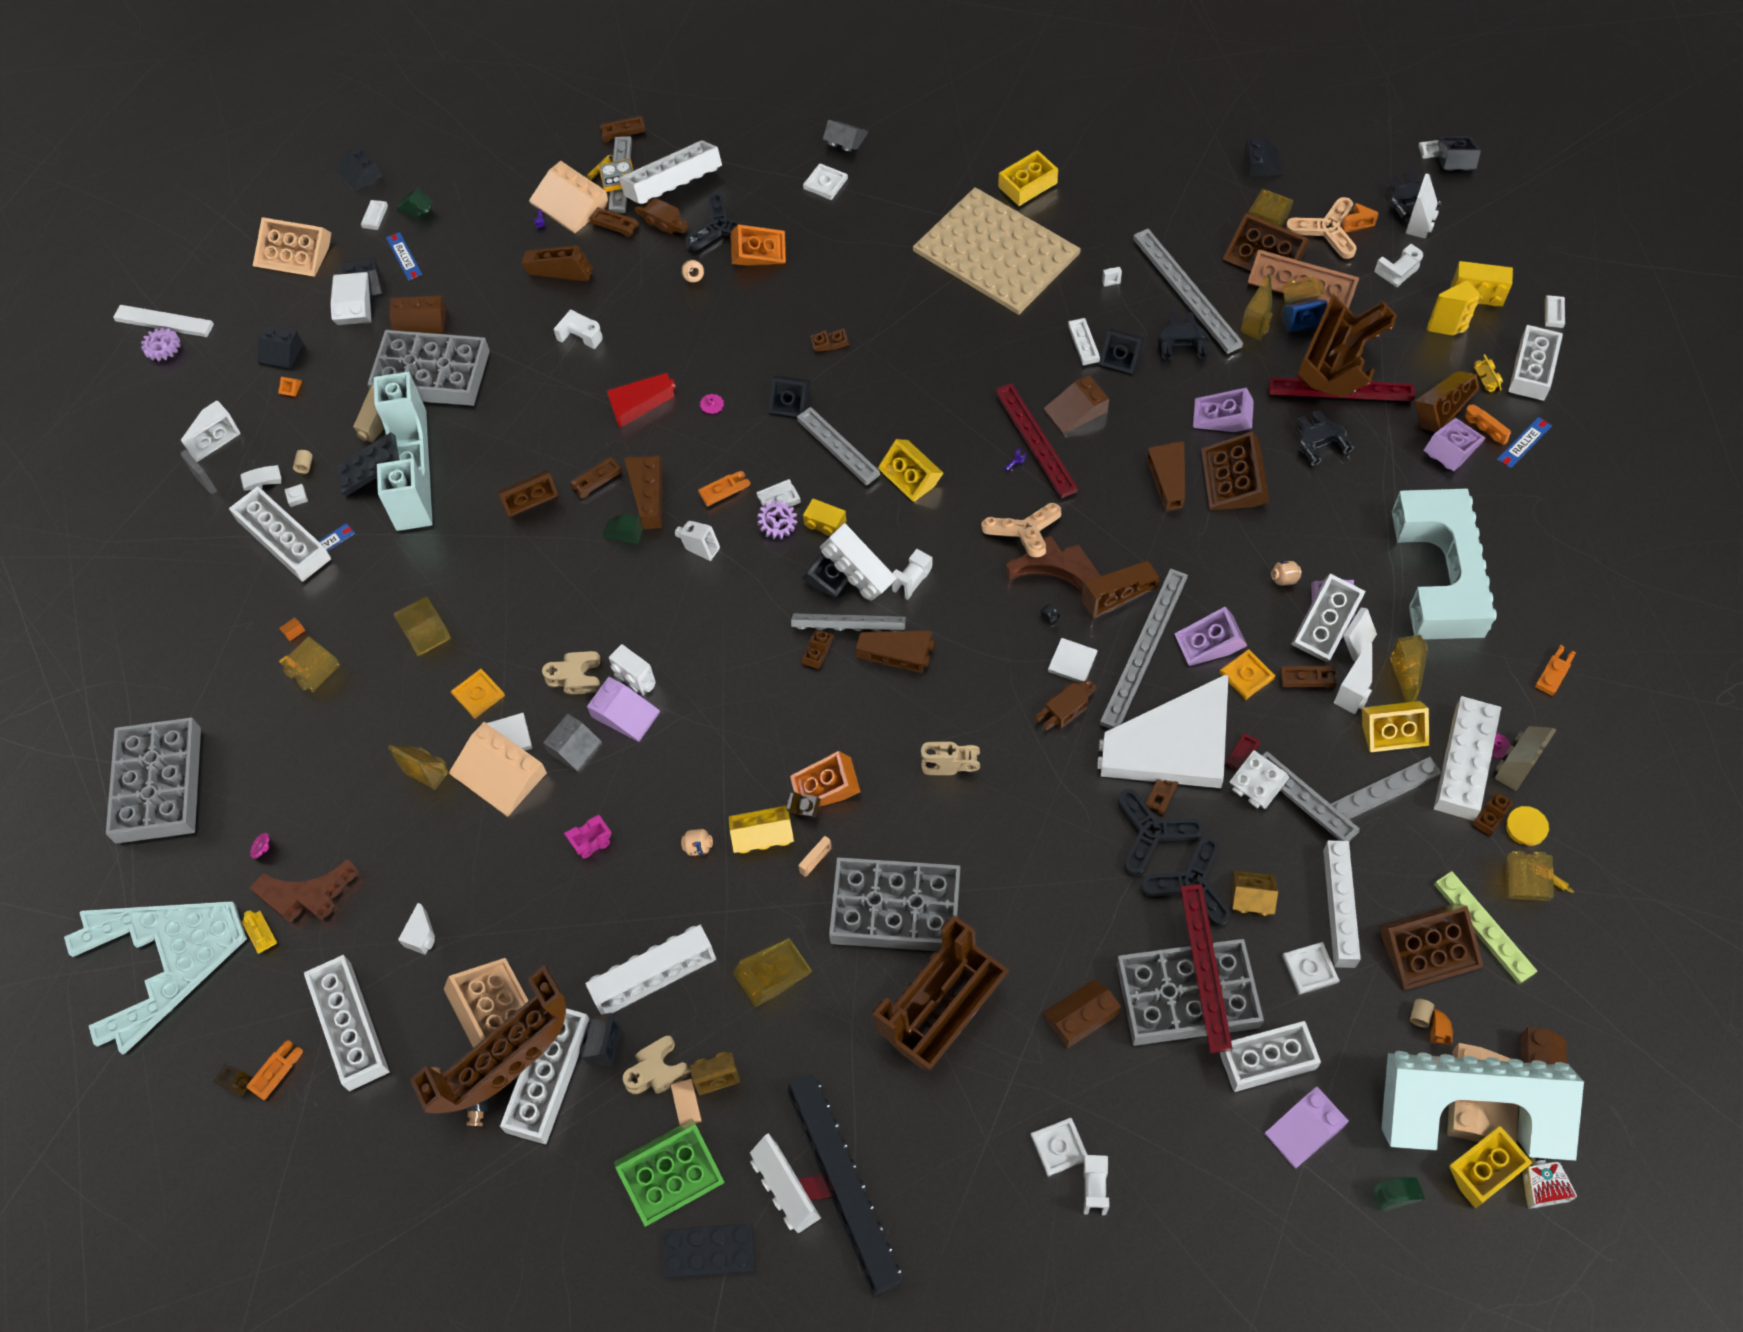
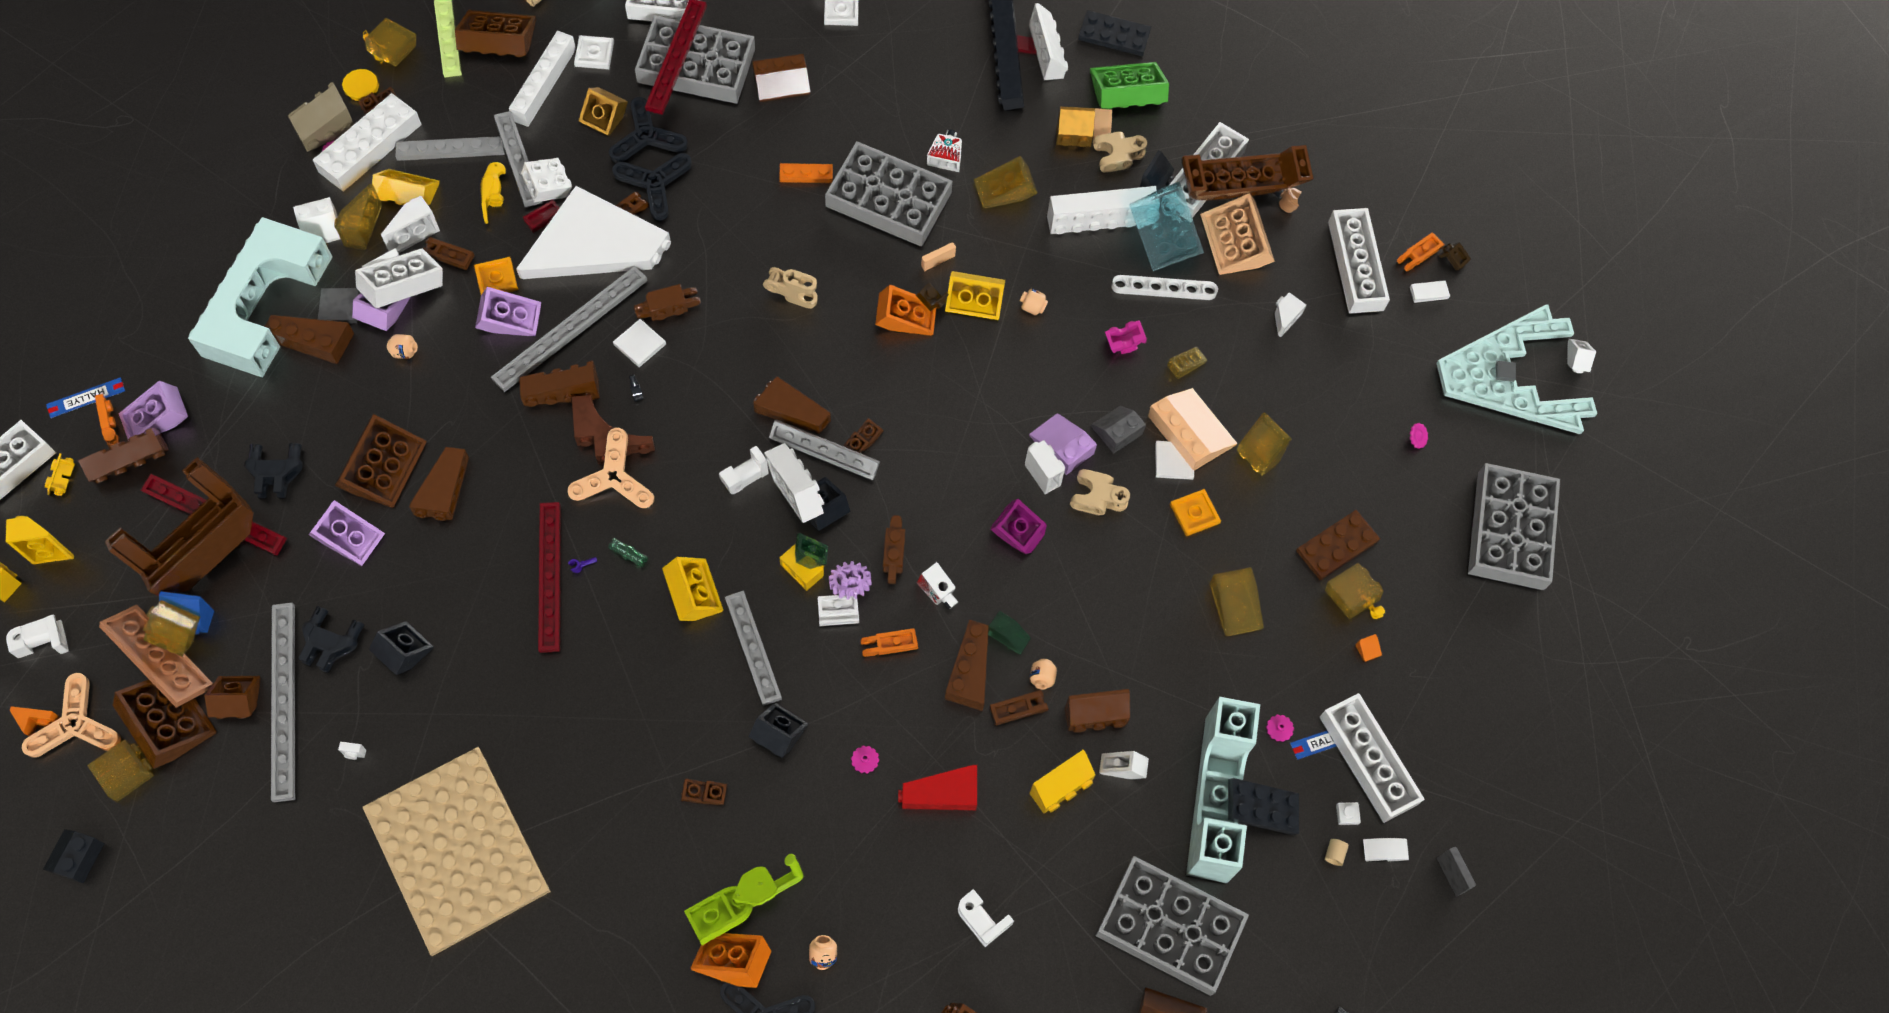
camera: 170 degrees left, 5 degrees up
white slope [181,400,241,462] -> none
yellow hinge [241,910,277,954] -> none
copper arch [250,859,358,923] -> none
orange slope [278,377,302,397] -> none
tan slope [354,385,384,443] -> none
reddish brown wedge [873,915,1010,1070] -> none
yellow brick [998,150,1058,206] -> none
reddish brown slope [1044,375,1109,434] -> none
white plate [1068,318,1100,365] -> none
clear yellow slope [1241,274,1273,340] -> none
orange hinge [1535,645,1576,696] -> none
none -> reddish brown slope [204,676,260,719]
none -> reddish brown wedge [264,315,354,364]
none -> white slope [293,197,343,243]
none -> flat silver tile [318,288,360,323]
none -> yellow animal [481,162,506,224]
none -> clear green pin [609,538,648,567]
none -> lime plate [684,854,803,945]
none -> orange plate [780,163,833,183]
none -> clear green slope [795,533,828,569]
none -> reddish brown hinge [883,515,905,584]
none -> torso [927,129,962,172]
none -> magenta slope [990,499,1047,554]
none -> light nougat head [1030,659,1057,690]
none -> yellow slope [1030,750,1095,813]
none -> white slope [1099,751,1149,779]
none -> white beam [1112,275,1218,300]
none -> clear light blue slope [1129,182,1204,271]
none -> clear yellow slope [1167,347,1208,379]
none -> dark pink piece [1266,714,1294,742]
none -> reddish brown plate [1296,510,1380,580]
none -> white tile [1410,281,1450,303]
none -> dark grey tile [1496,361,1516,382]
none -> white slope [1567,339,1596,373]

